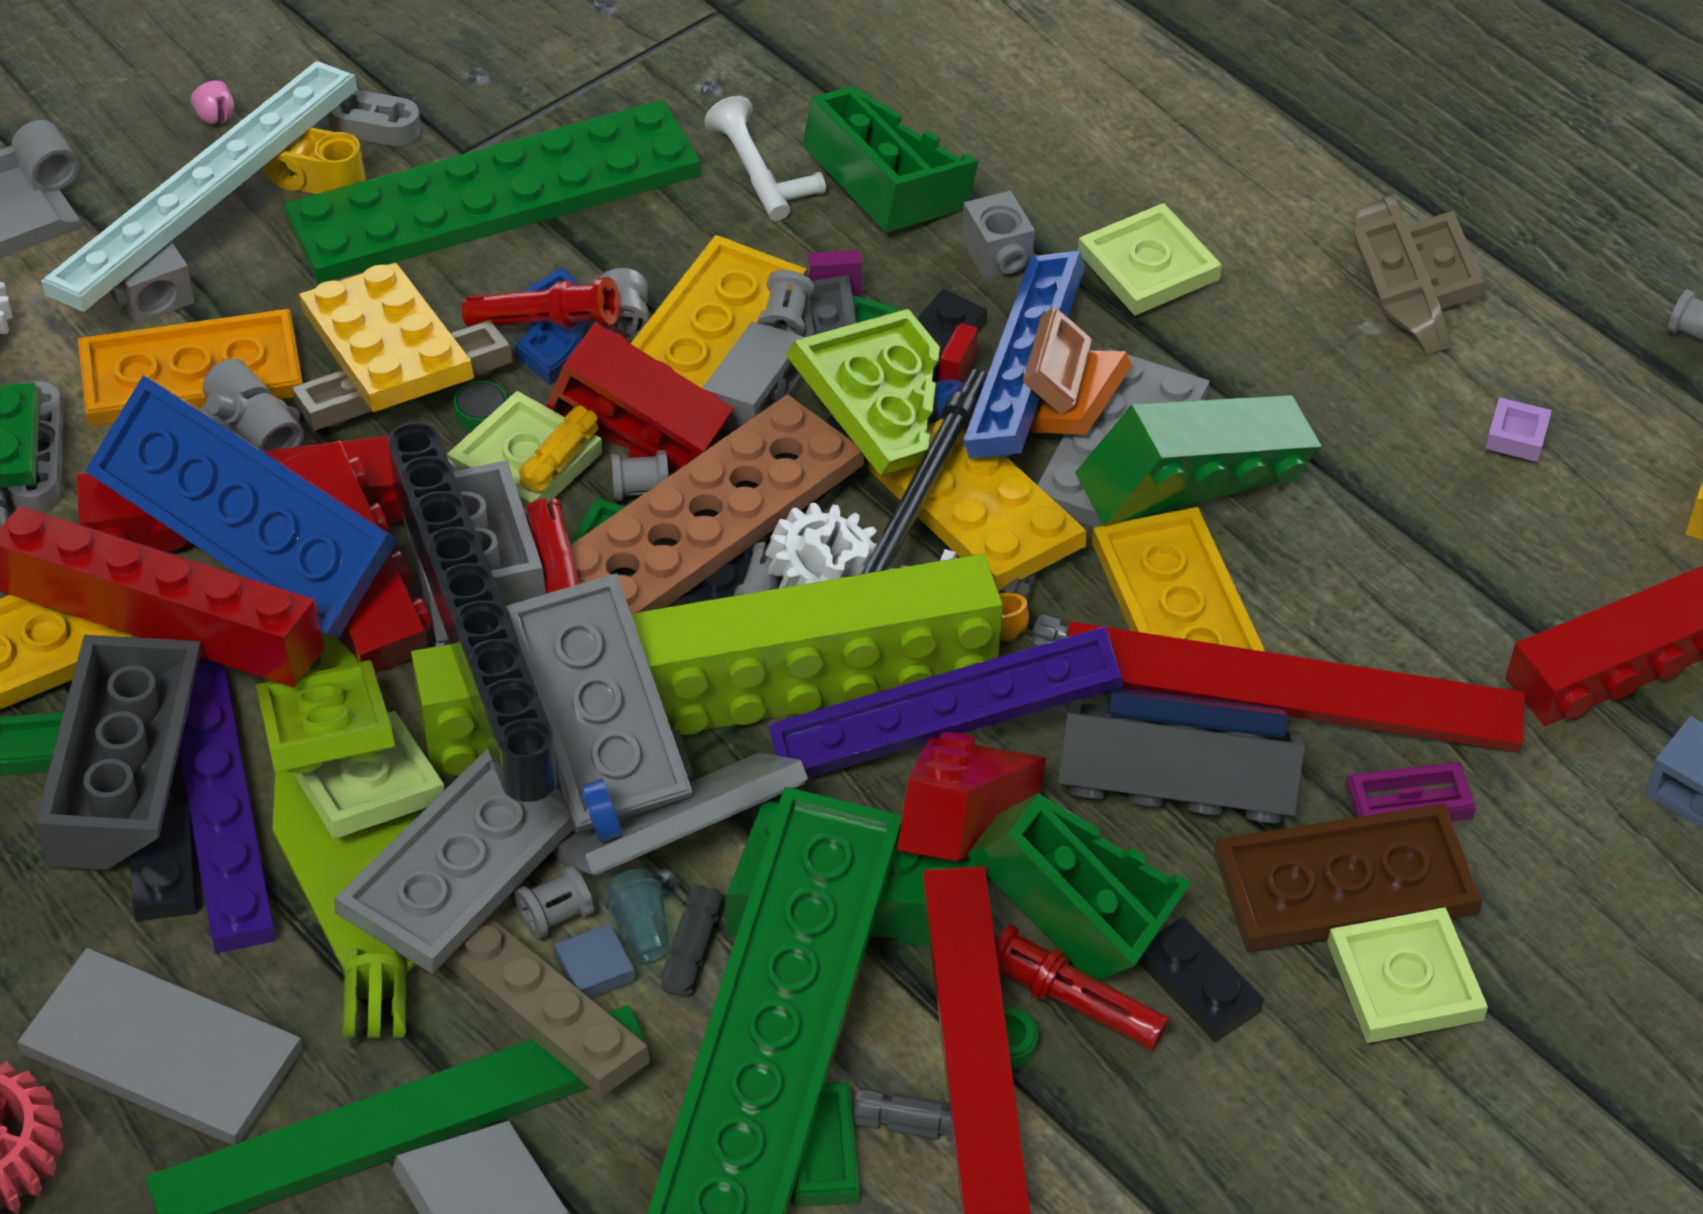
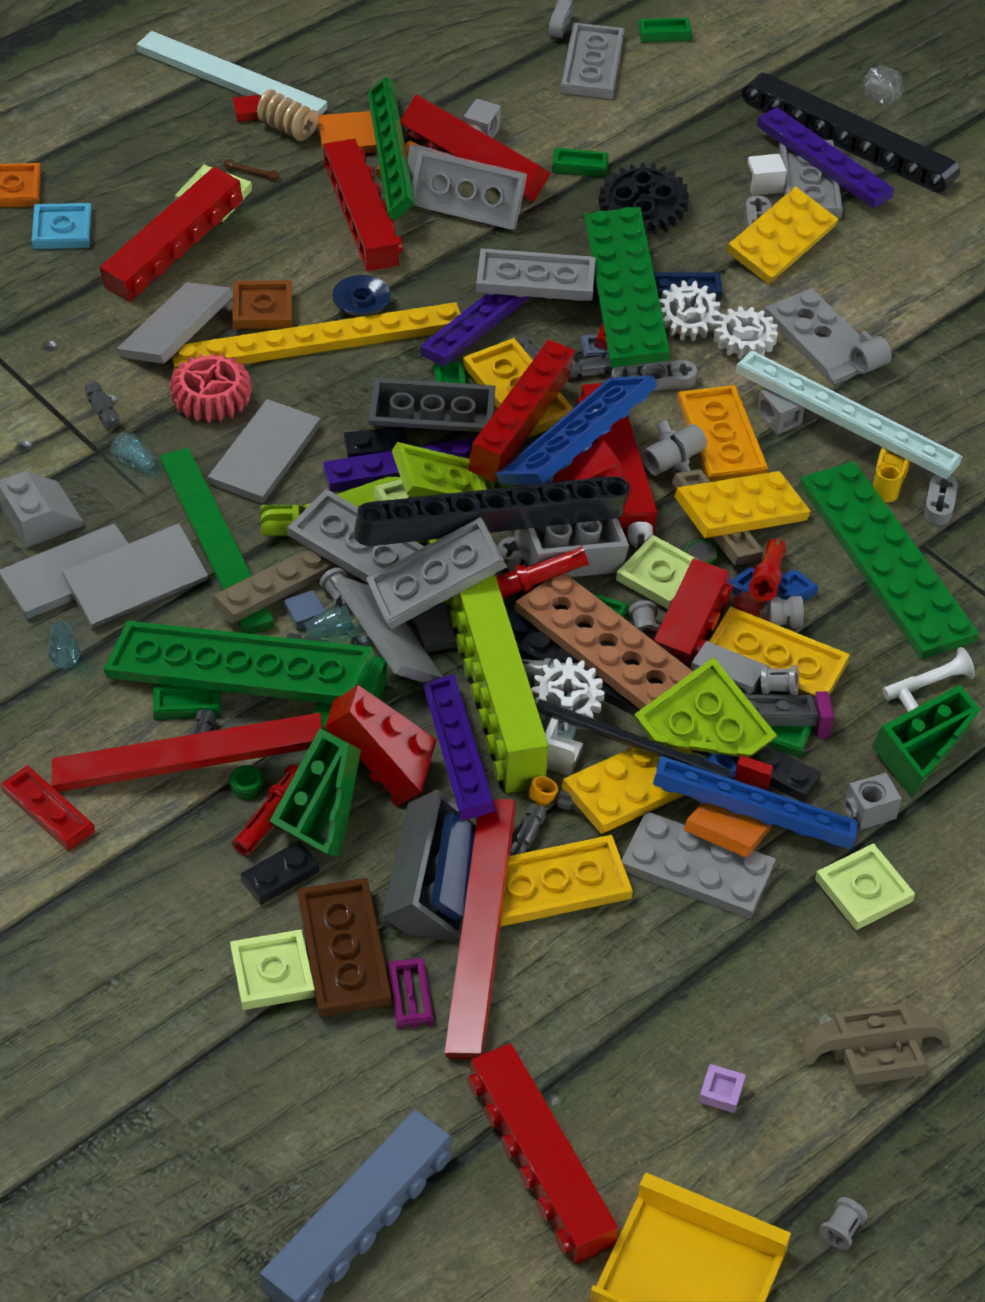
camera: 90 degrees right, 0 degrees up
bright pink hinge [190,81,234,124] -> none
yellow axle [519,406,598,493] -> none
blue tile [580,778,623,843] -> none
nougat tile [1022,307,1092,415] -> none
green wedge [1075,395,1322,525] -> none

